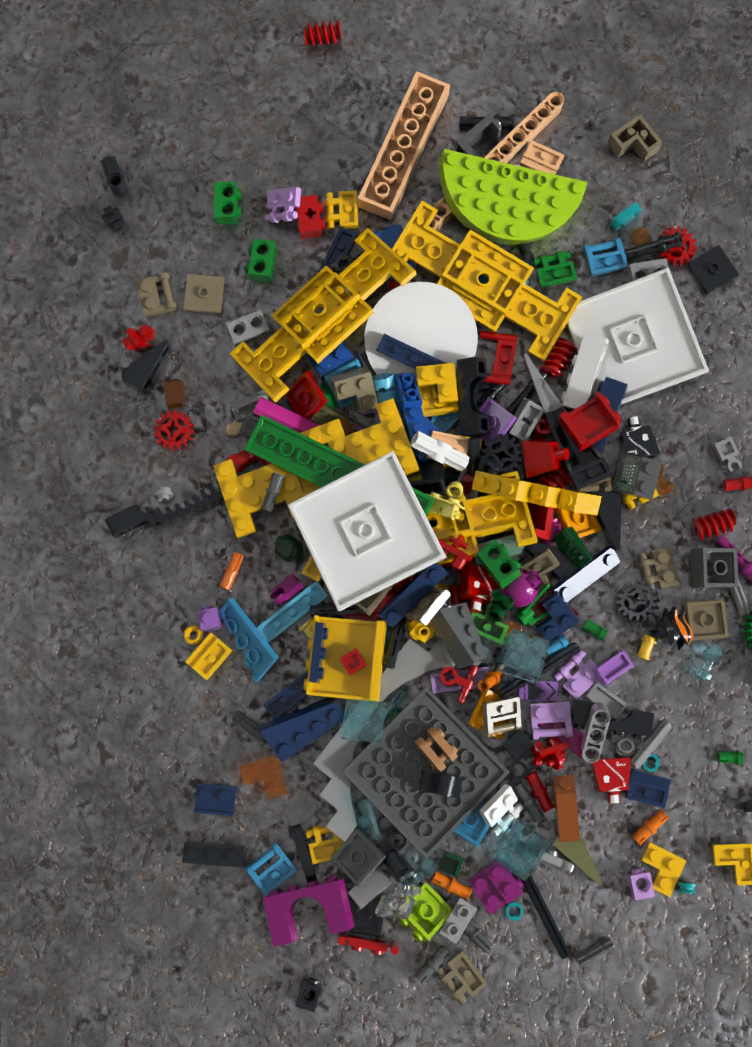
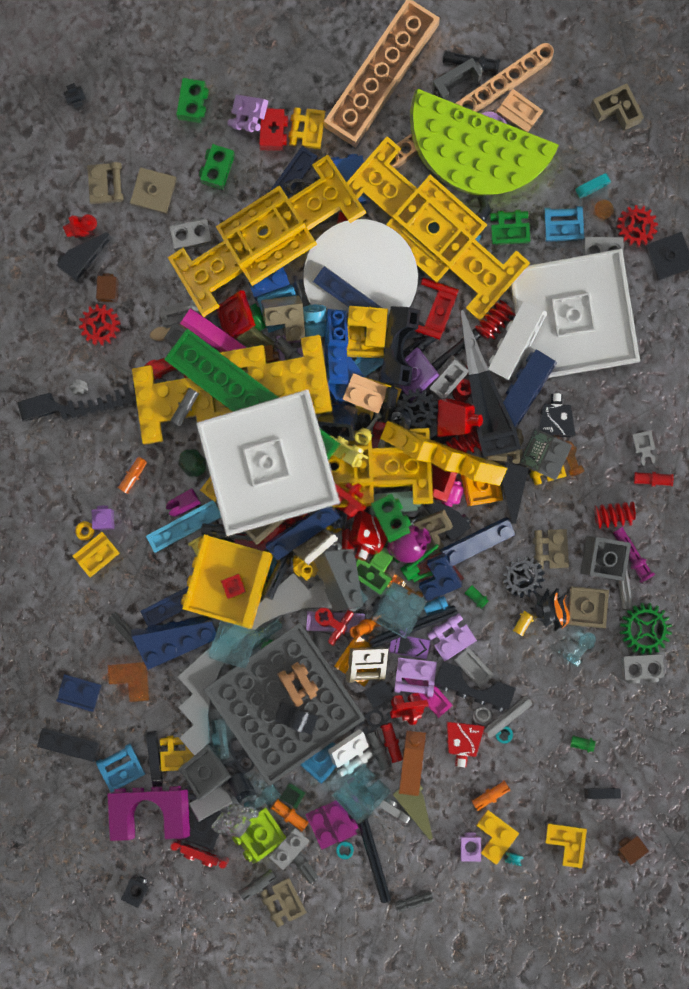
camera: 15 degrees right, 5 degrees up
black piece [100,156,127,196] -> none
dark azure wing [219,598,279,683] -> none
dark blue plate [309,622,329,684] -> none
white piece [410,431,470,472] -> none
dark green plate [487,590,514,622] -> none
dark green slope [553,526,593,569] -> none
red panel [559,392,621,452] -> none
light grey beam [581,703,610,763] -> none
medium lavender tile [592,650,634,686] -> none
black pin [625,231,683,261] -> none
dark blue plate [625,770,671,808] -> none

